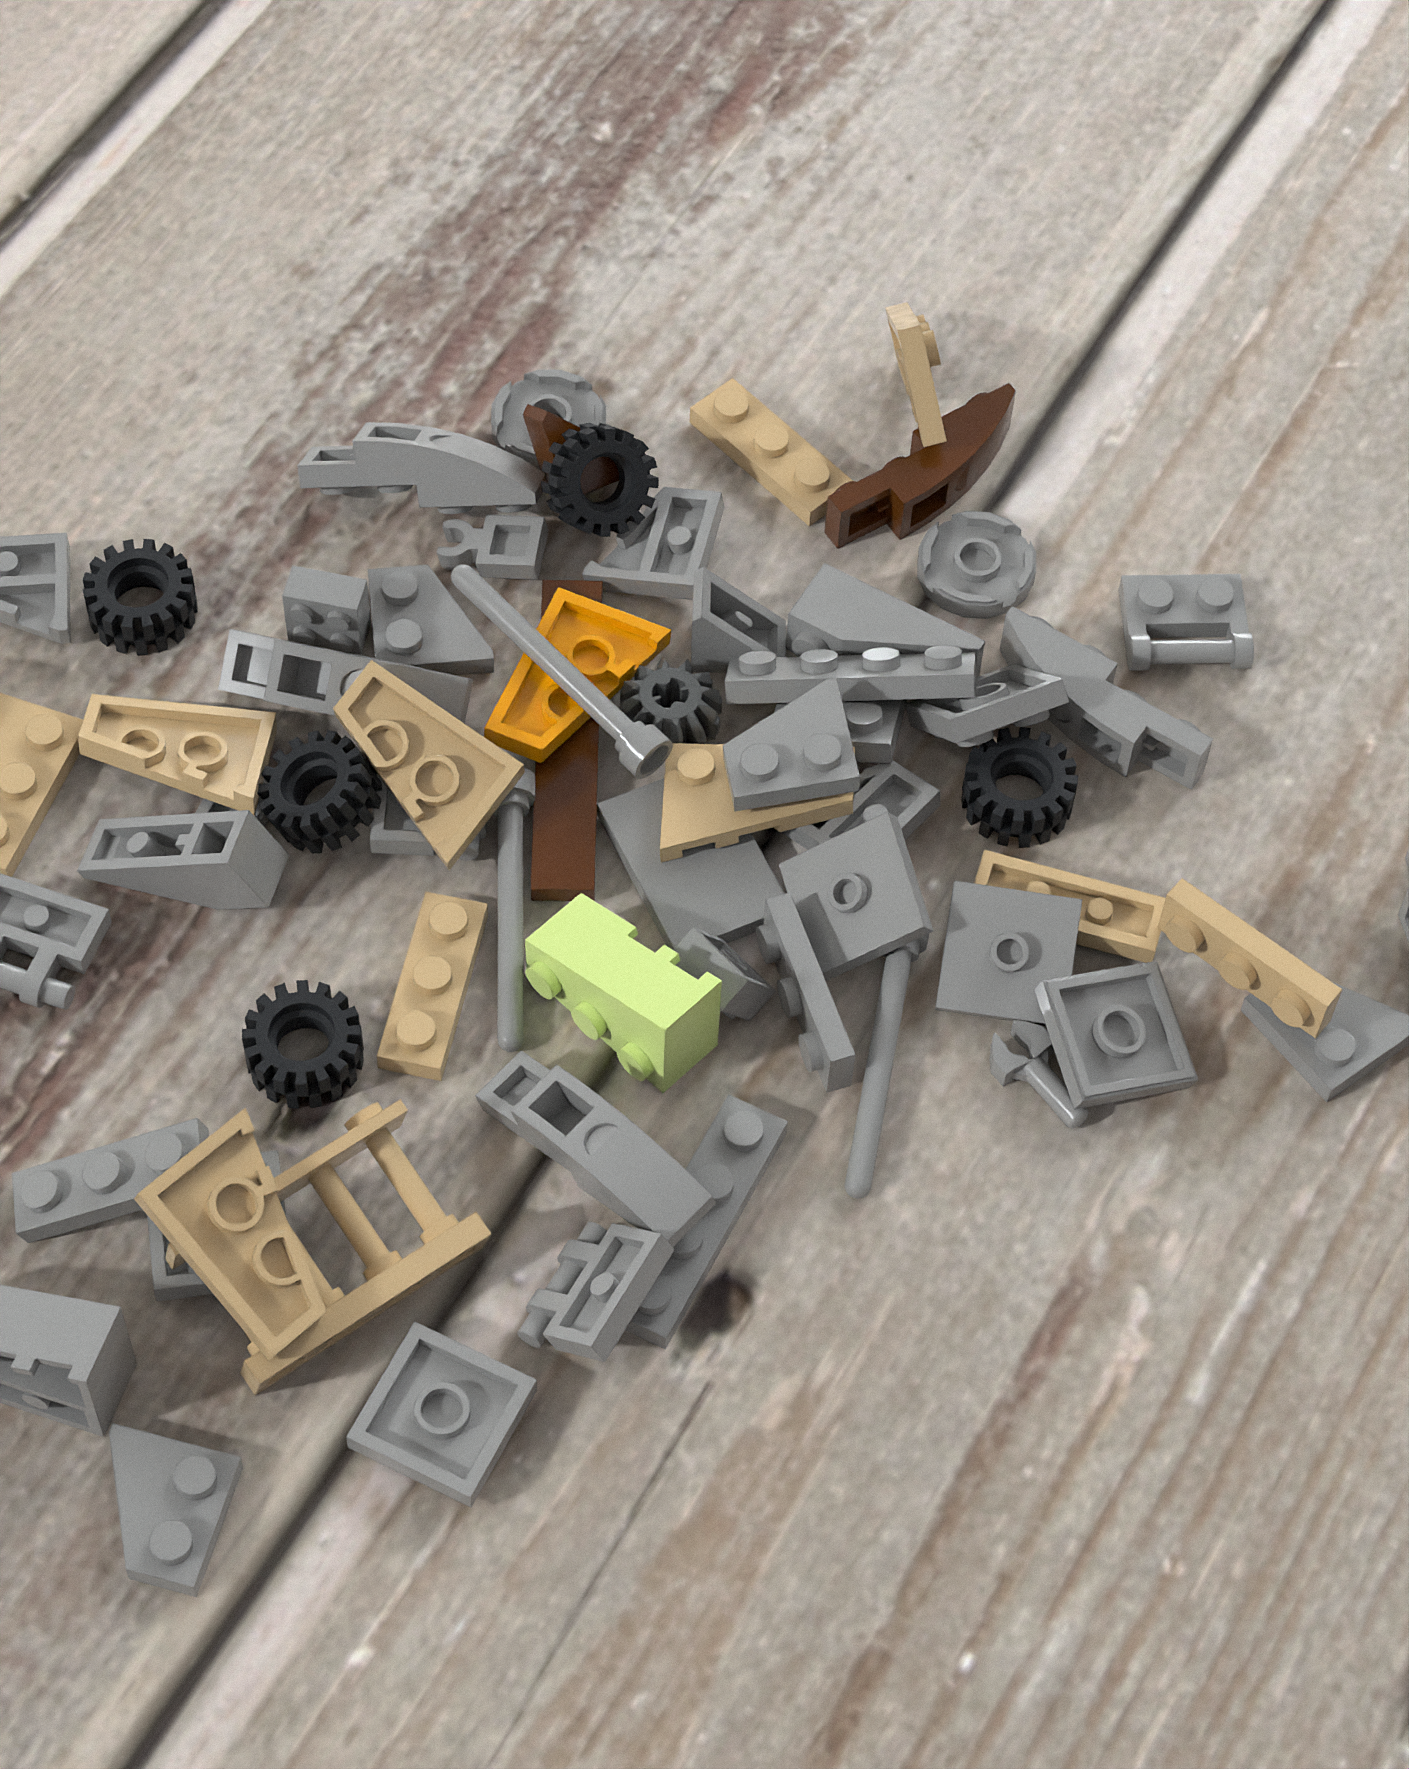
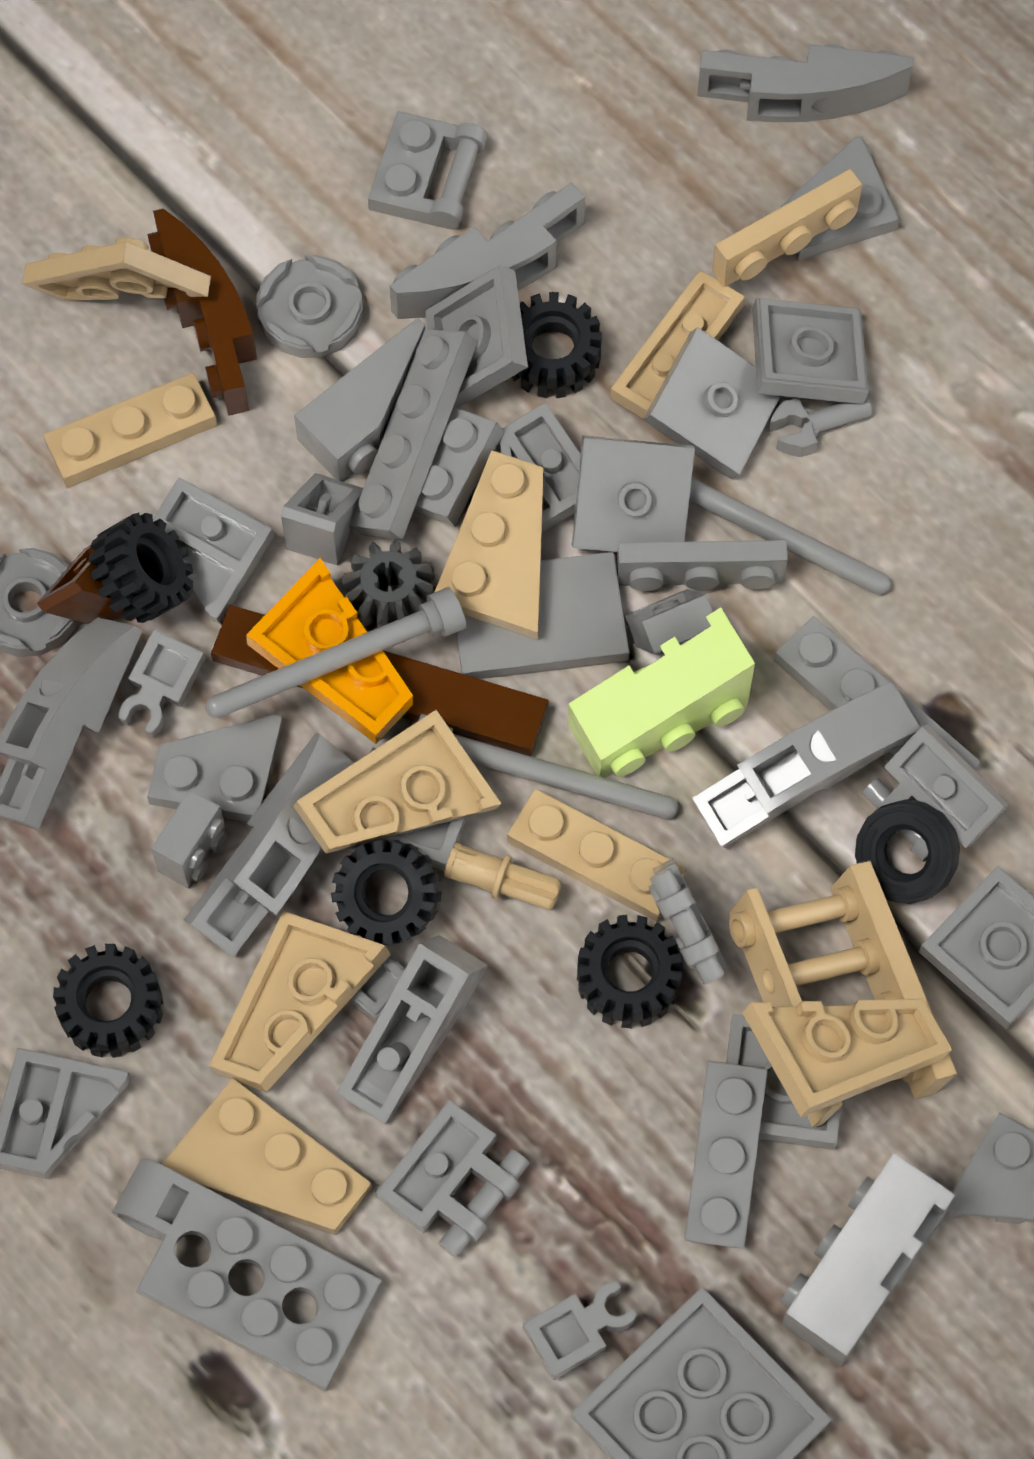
camera: 70 degrees left, 10 degrees up
light grey wing [723,678,860,811] -> none
none -> tan axle [444,842,561,909]
none -> light grey plate [648,858,729,984]
none -> black tyre [855,799,960,904]

